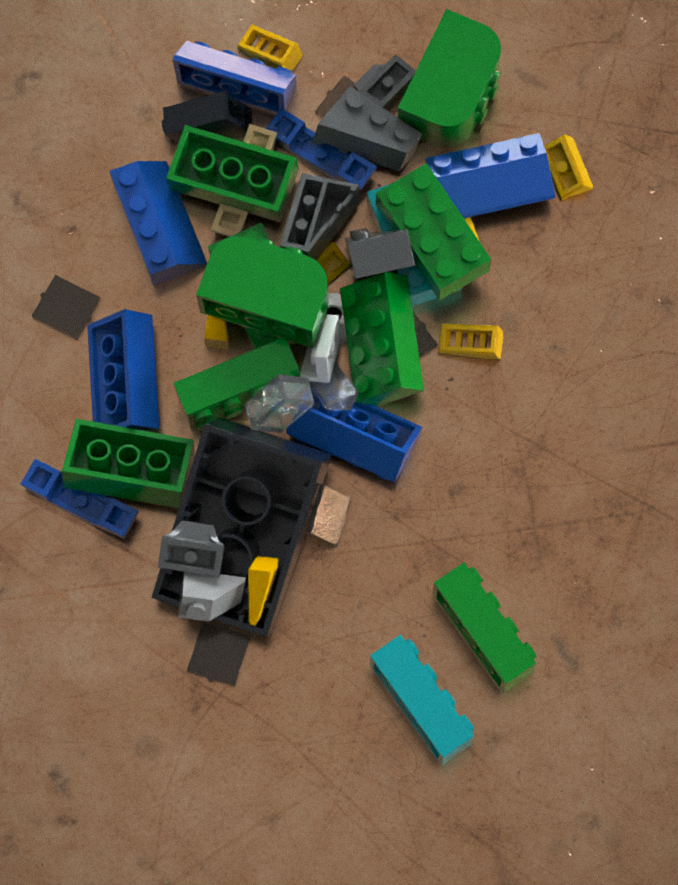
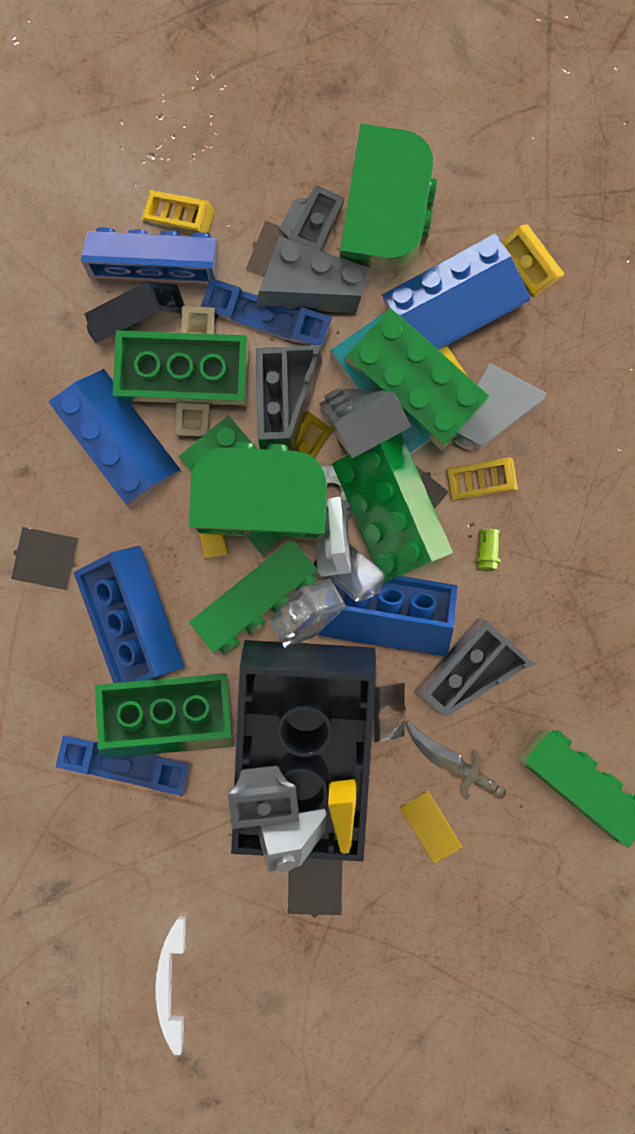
camera: 20 degrees left, 10 degrees up
teal brick [370,634,475,766] -> none
none -> white slope [156,916,186,1055]
none -> yellow slope [400,791,463,864]
none -> piece [406,721,506,800]
none -> dark grey wedge [415,618,534,717]
none -> light grey slope [455,363,547,451]
none -> lime pin [475,529,501,570]

